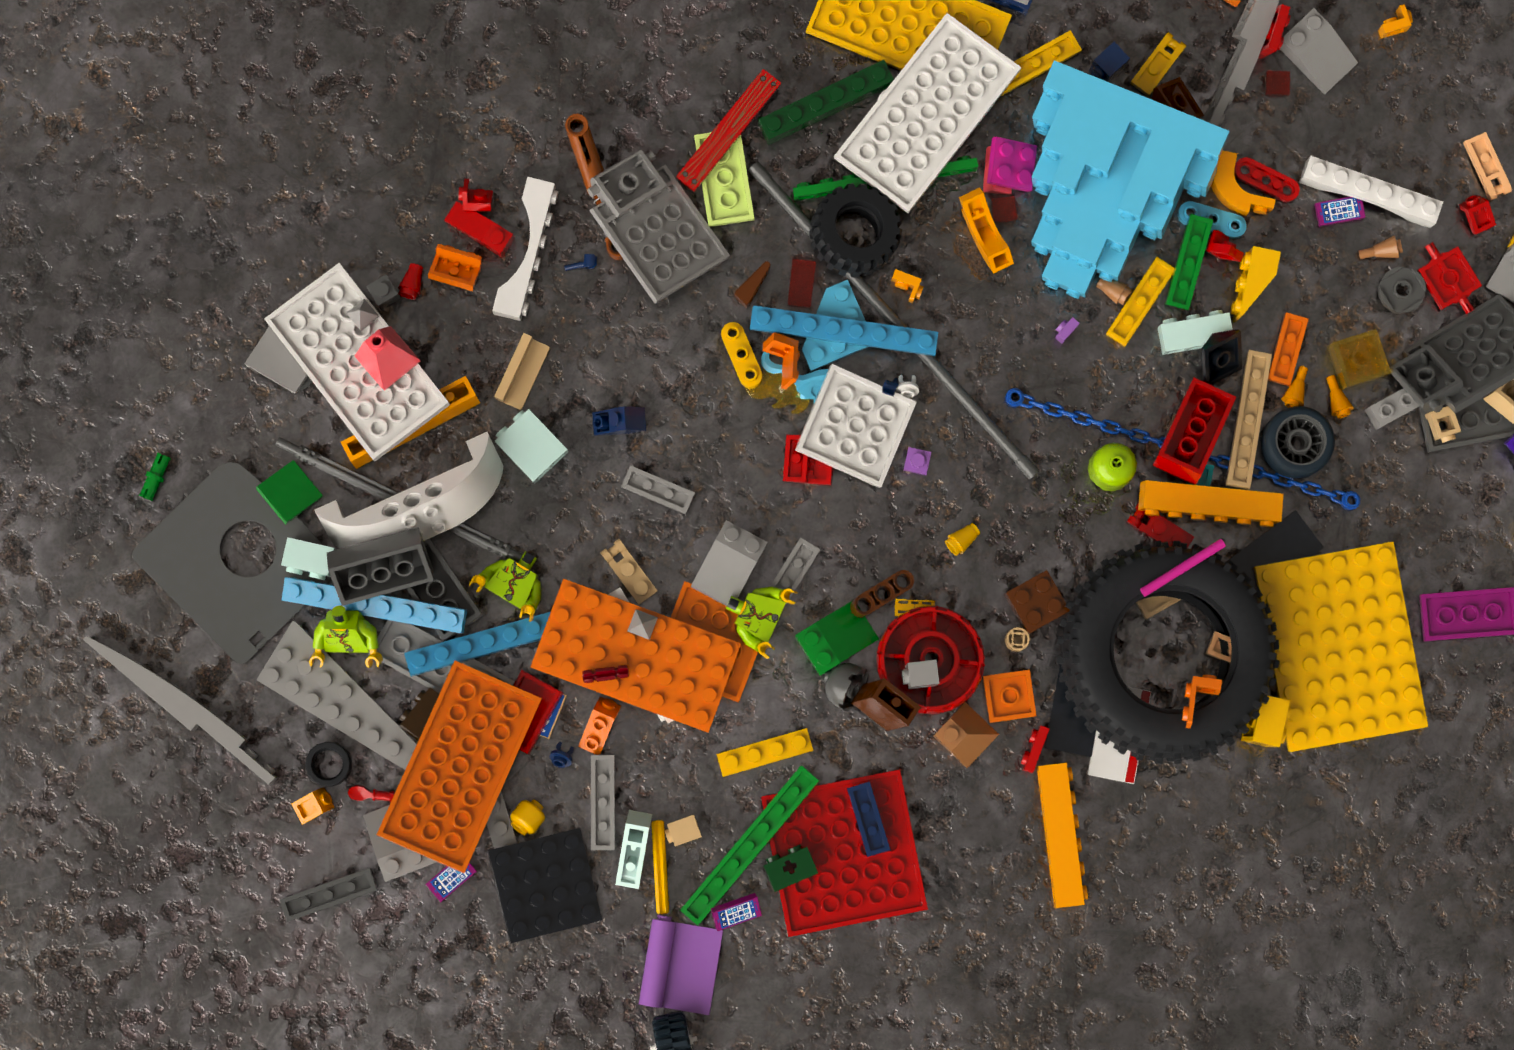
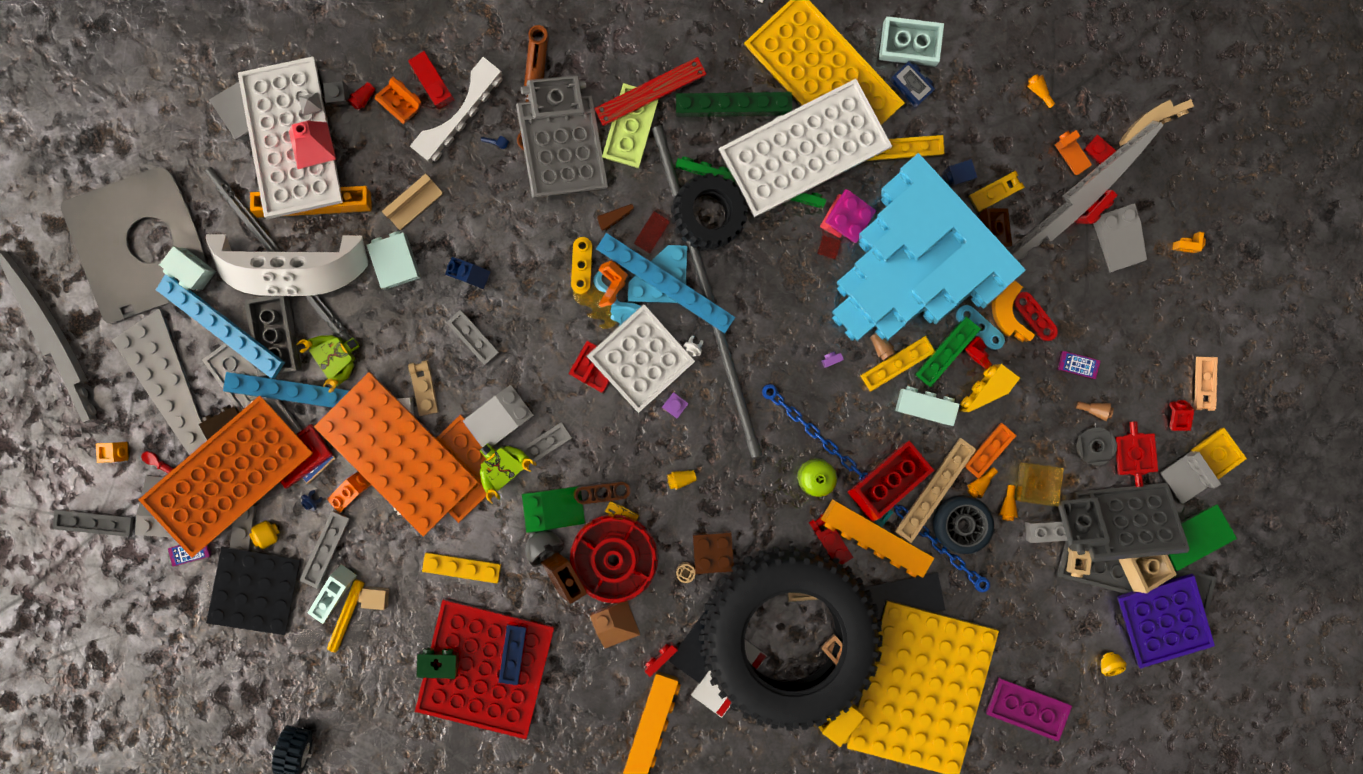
camera: 30 degrees right, 5 degrees up
green pin [138,453,171,501] -> none
green tile [256,460,323,525] -> none
black tyre [305,742,352,787] -> none
lime torso [309,605,383,668] -> none
dark grey brick [327,527,434,606] -> none
red bracket [459,178,493,212] -> none
dark red axle [582,665,629,683] -> none
light grey slope [627,609,658,640] -> none
medium lavender door [638,915,723,1015] -> none
green plate [680,765,820,926] -> none
tile [710,893,762,931] -> none
dark blue hand [882,378,899,397] -> none
light orange bracket [891,269,924,303] -> none
light grey brick [902,660,939,689] -> none
light orange arch [959,187,1014,274] -> none
orange plate [982,670,1037,723] -> none
dark pink bar [1140,539,1226,597] -> none
orange bracket [1182,675,1222,729] -> none
black slope [1202,329,1242,385] -> none
clear red tile [1265,71,1290,96] -> none
white arch [1298,156,1443,228] -> none

